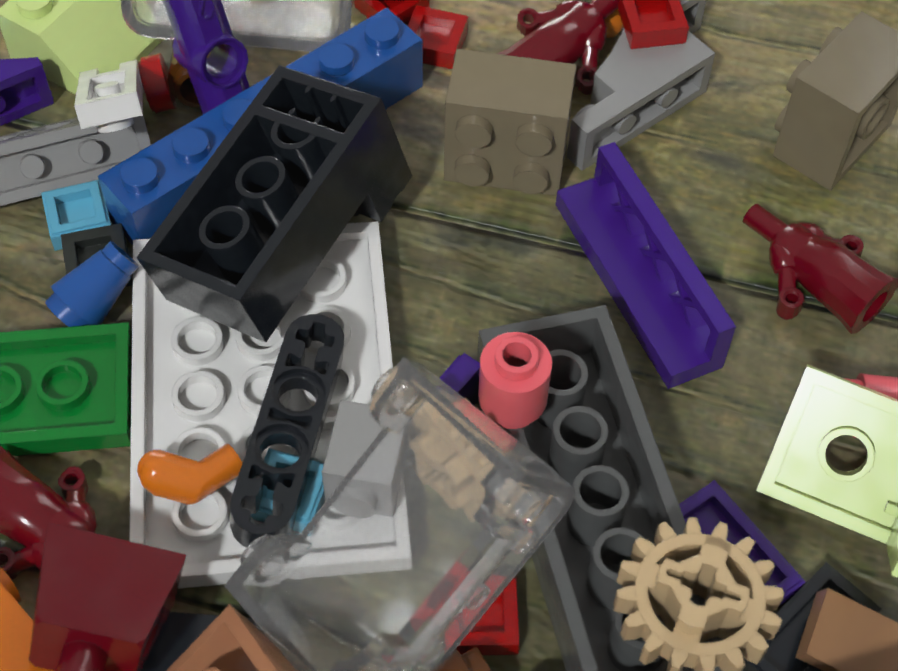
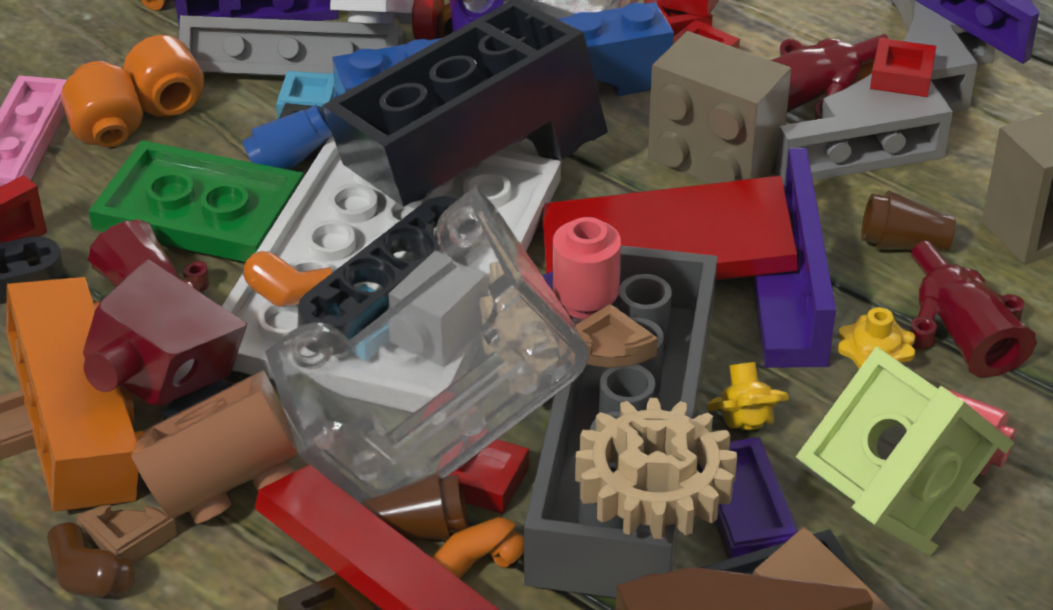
camera: 25 degrees right, 15 degrees down
none -> red tile [542,175,798,280]
none -> medium nougat tile [560,304,658,367]
none -> yellow plant [706,362,789,431]
none -> yellow plant [838,307,915,369]
none -> reddish brown cone [861,190,956,252]

